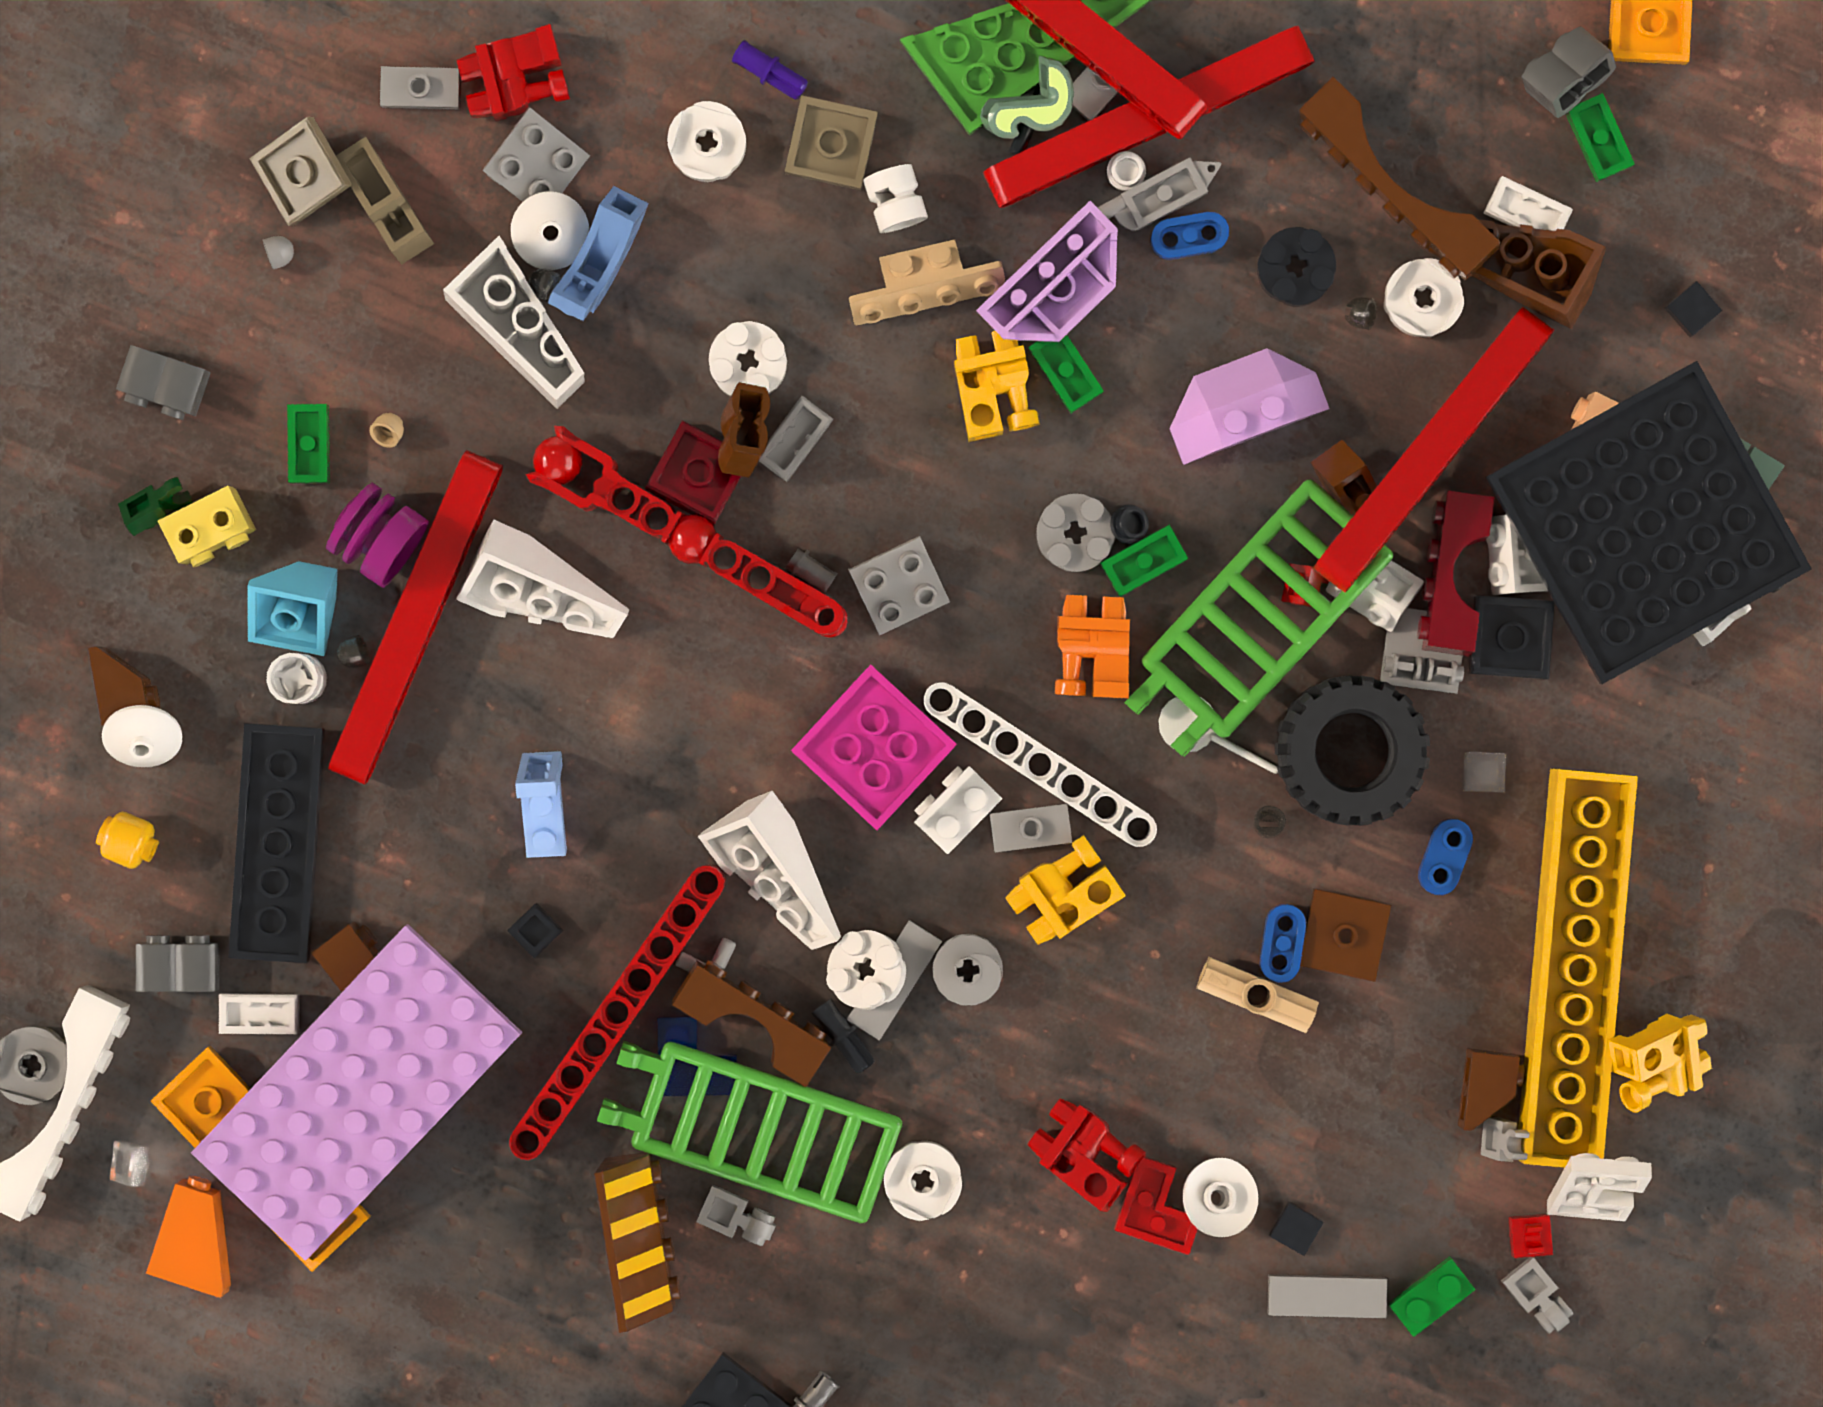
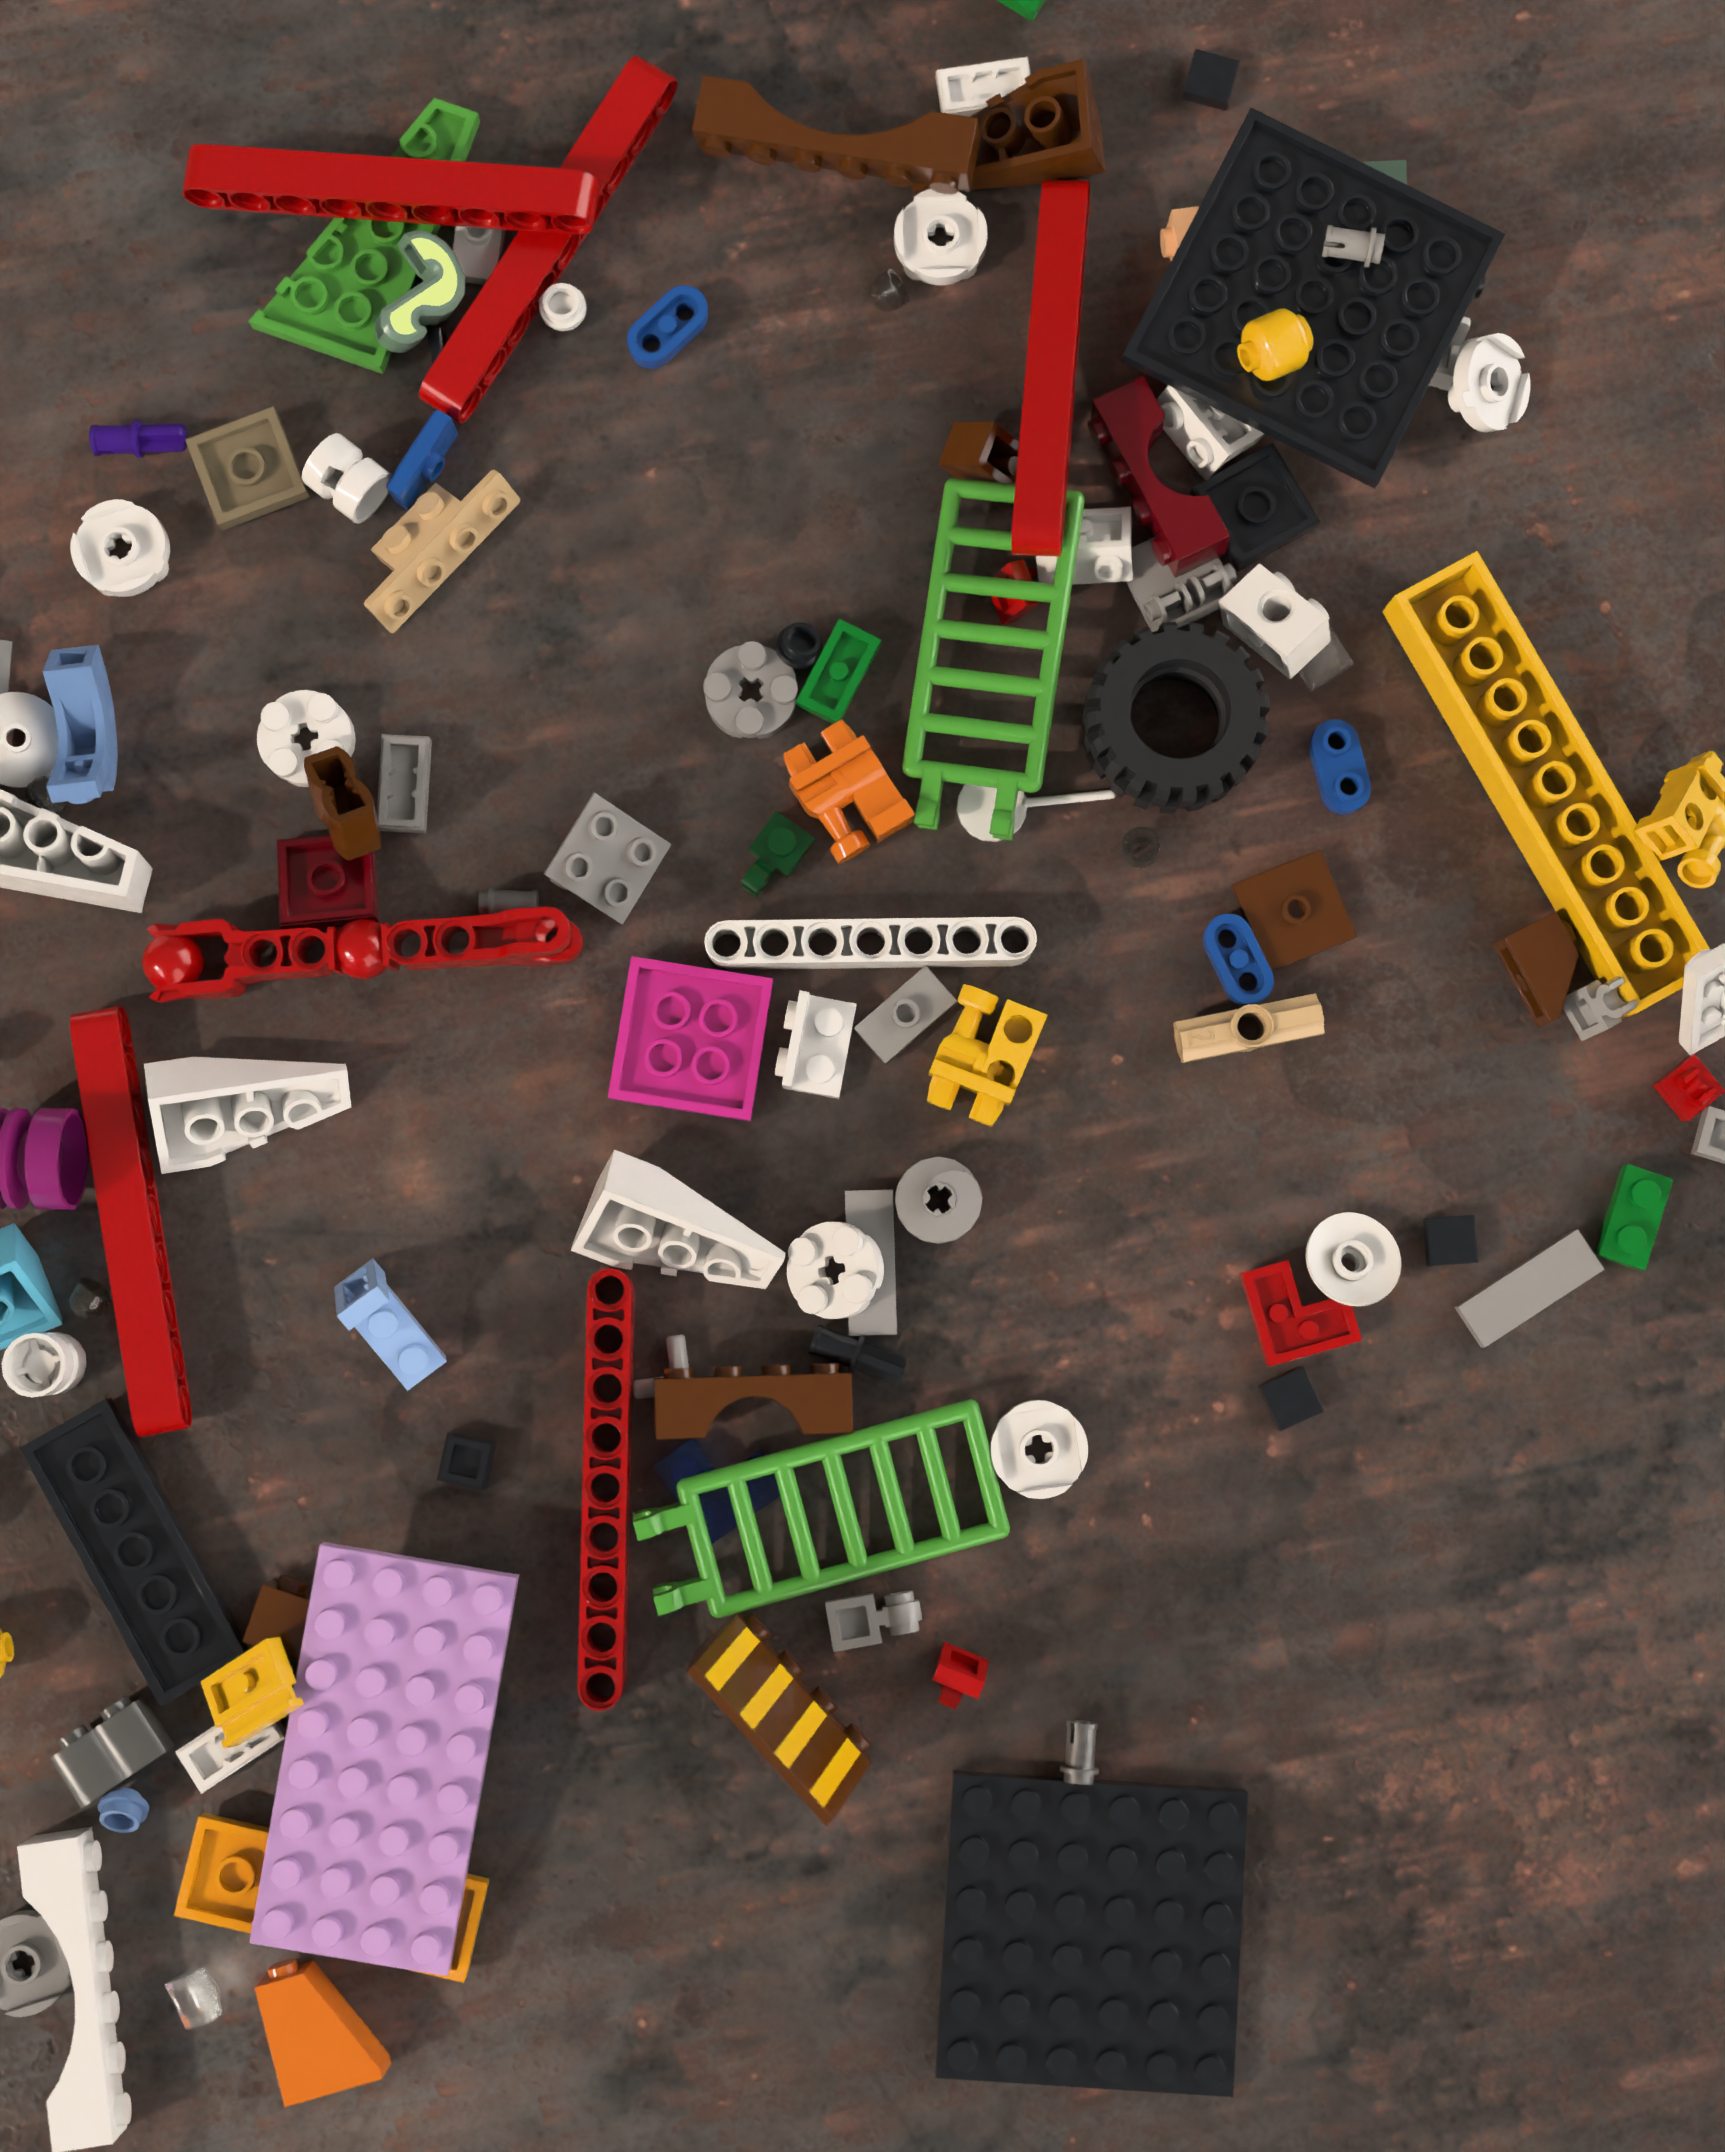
camera: 40 degrees left, 5 degrees down
yellow hips [954,331,1040,442] -> none
lavender wedge [976,201,1118,342] -> none
green plate [1028,335,1104,414] -> none
red hips [1028,1098,1146,1212] -> none
light grey plate [1097,157,1221,231] -> none
lavender wedge [1169,348,1330,465] -> none
black plate [1257,227,1336,307] -> none
none -> medium blue plate [98,1788,149,1833]
none -> yellow plate [200,1637,304,1749]
none -> blue plate [386,409,458,510]
none -> dark green plate [741,811,815,898]
none -> red tile [932,1642,989,1710]
none -> white brick [1219,563,1331,679]
none -> yellow head [1237,308,1313,381]
none -> black tile [1258,1366,1324,1431]
none -> light grey pin [1322,225,1385,267]
none -> white plate [1448,333,1530,432]

